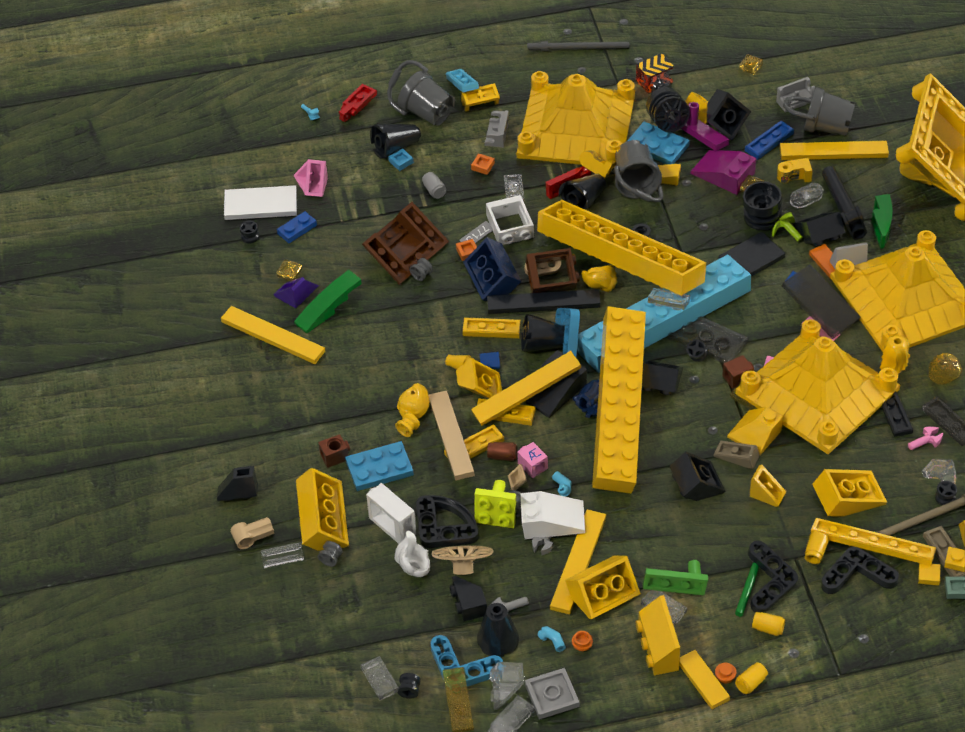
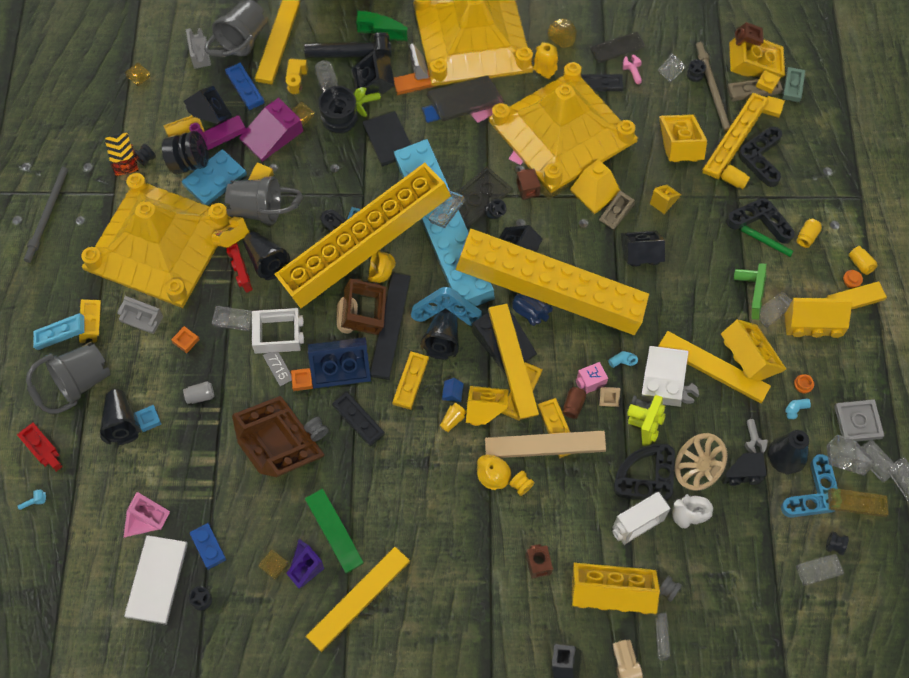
camera: 80 degrees left, 15 degrees up
dark azure plate [345,441,414,491] -> none
none -> black tile [332,392,385,447]

